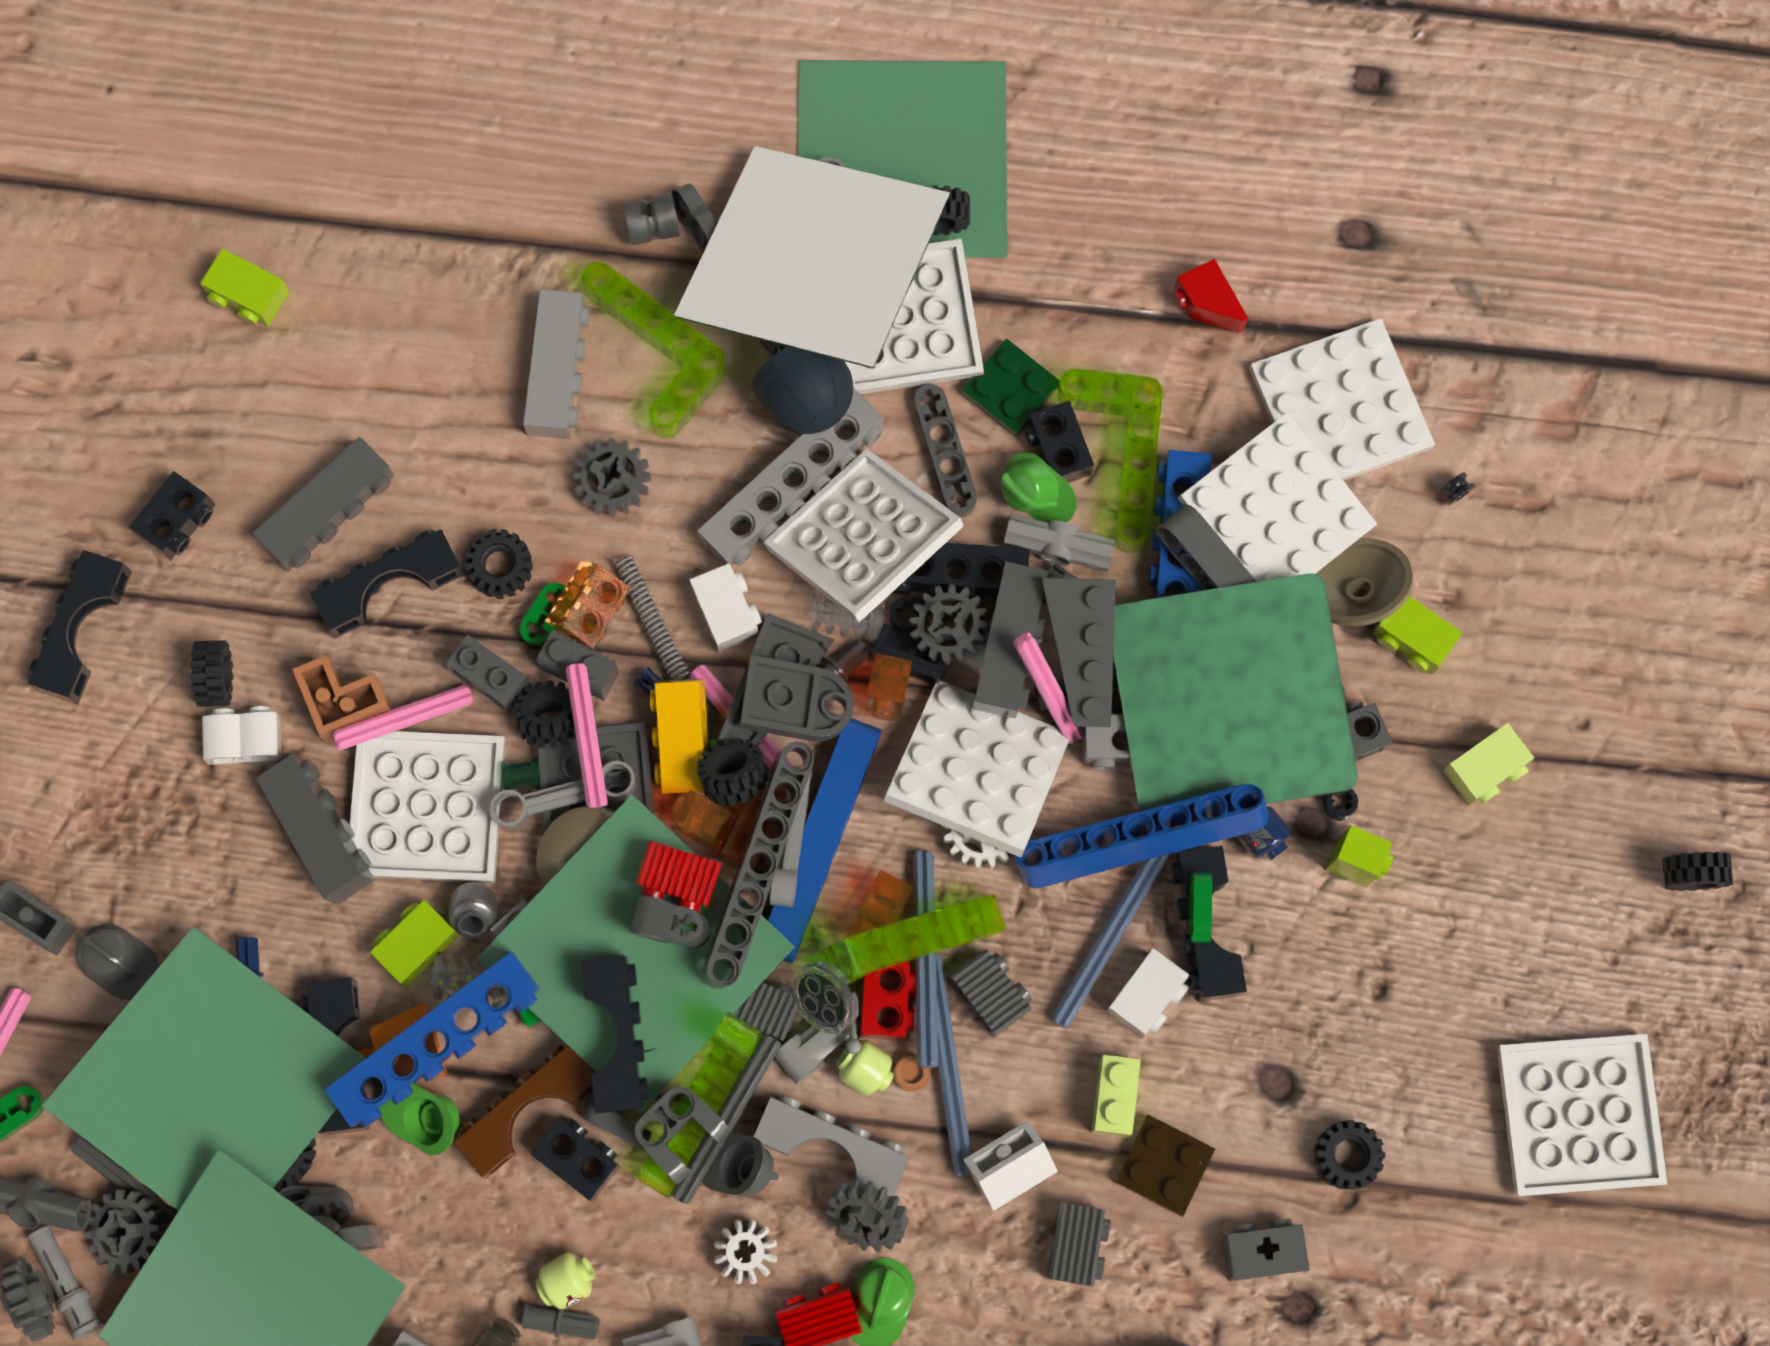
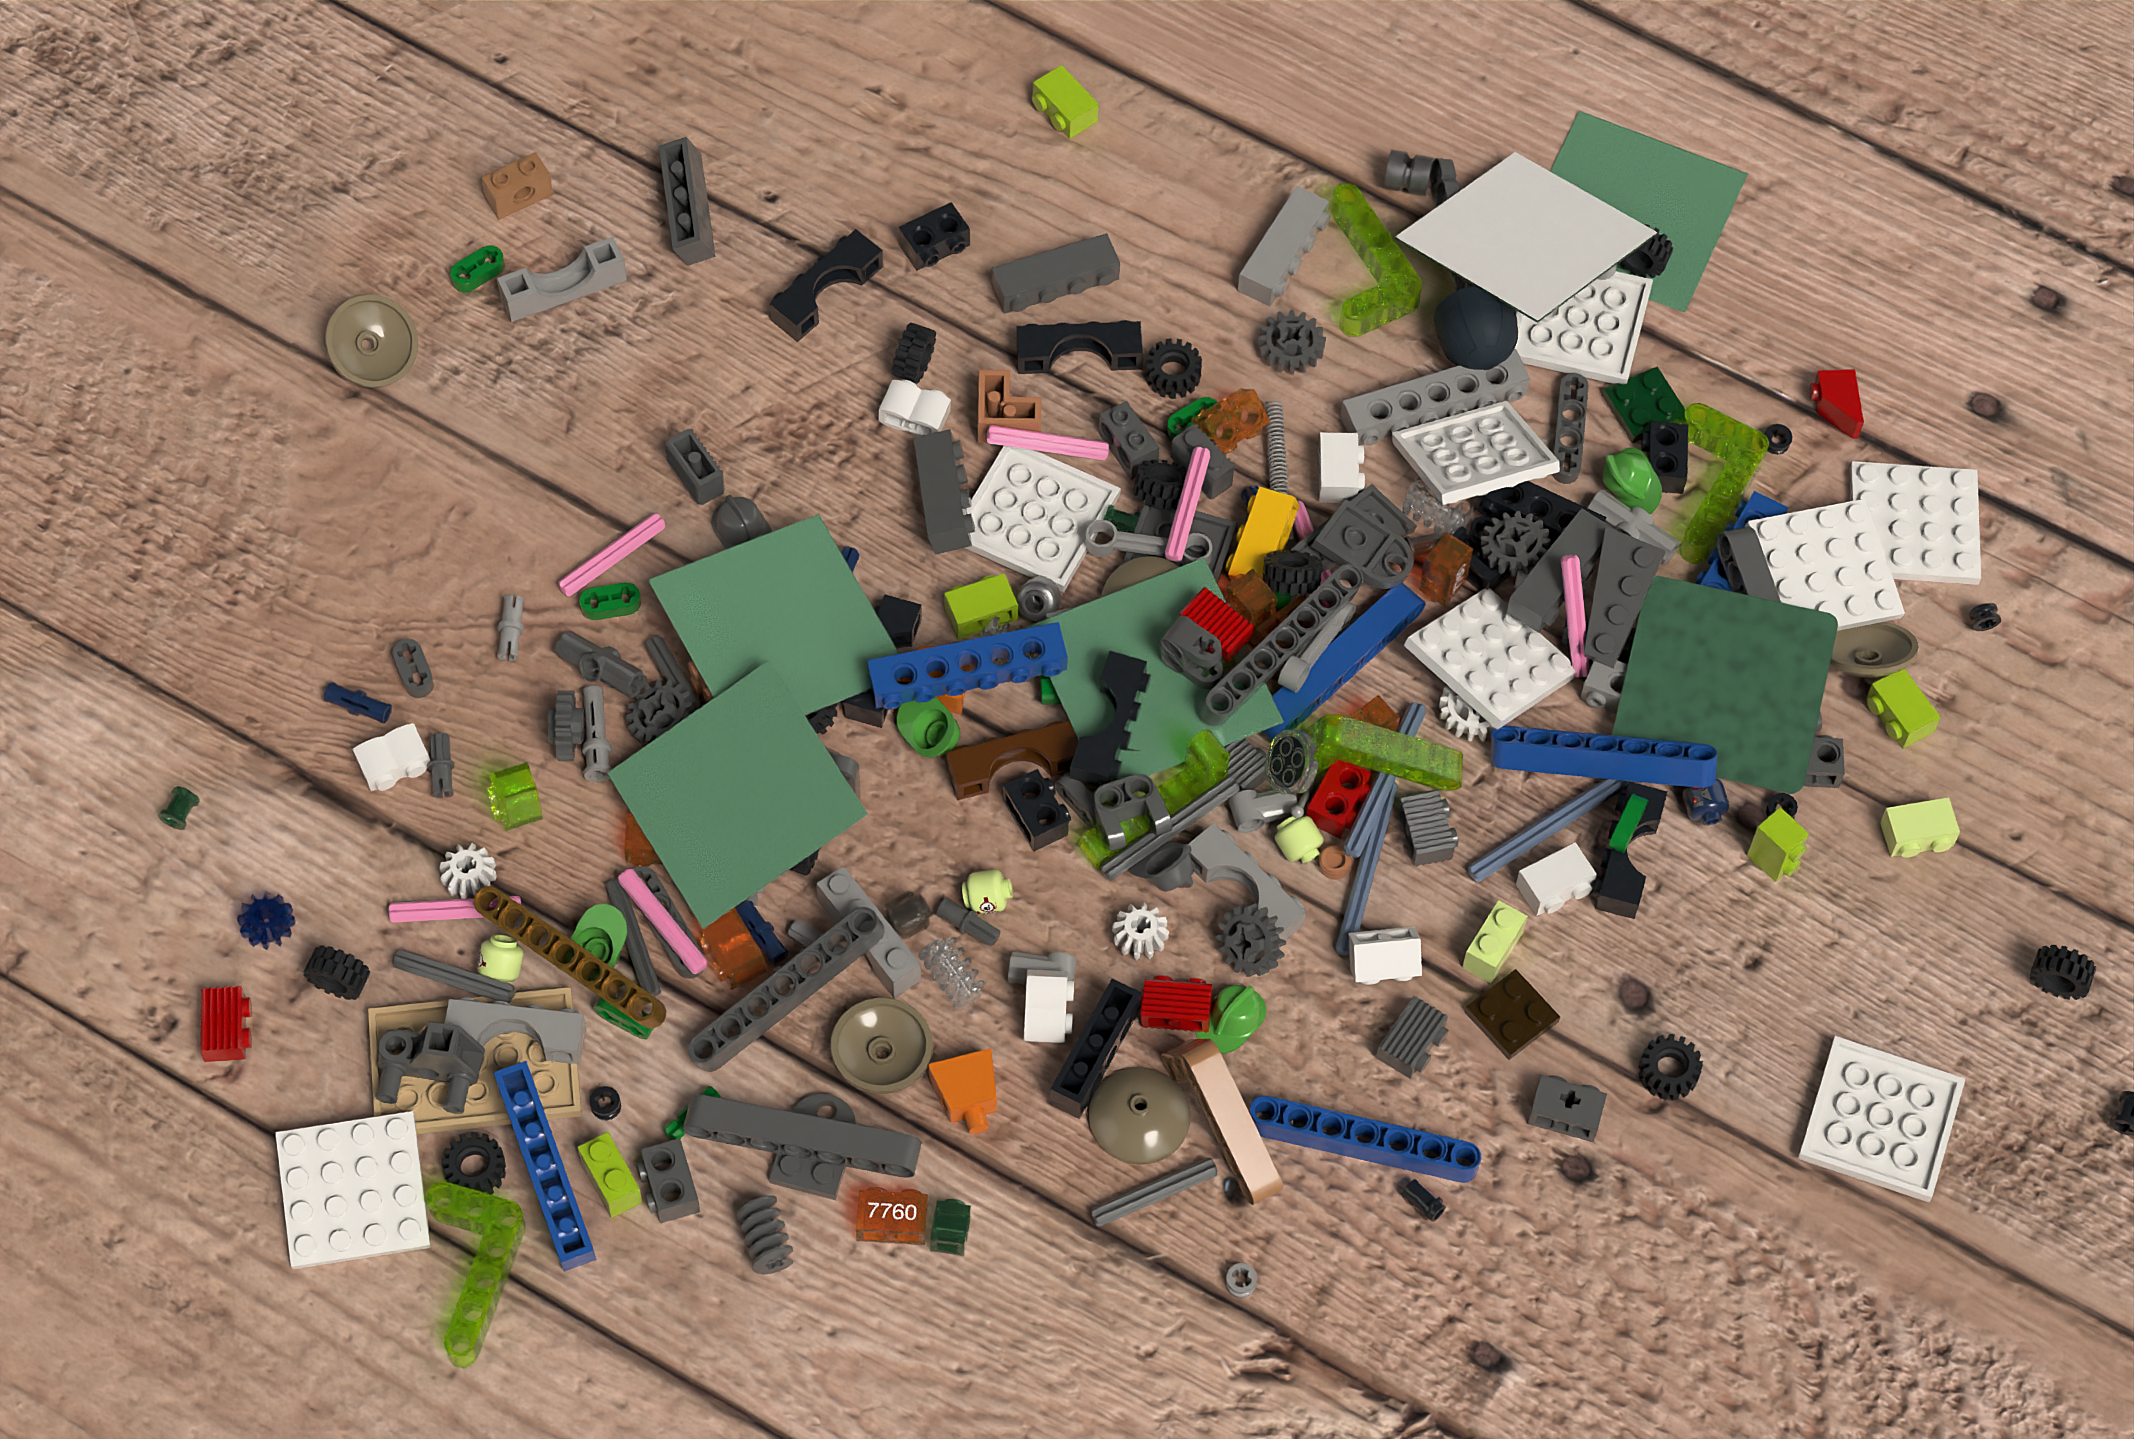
camera: 25 degrees right, 15 degrees down
none -> black bush [1762,424,1793,455]

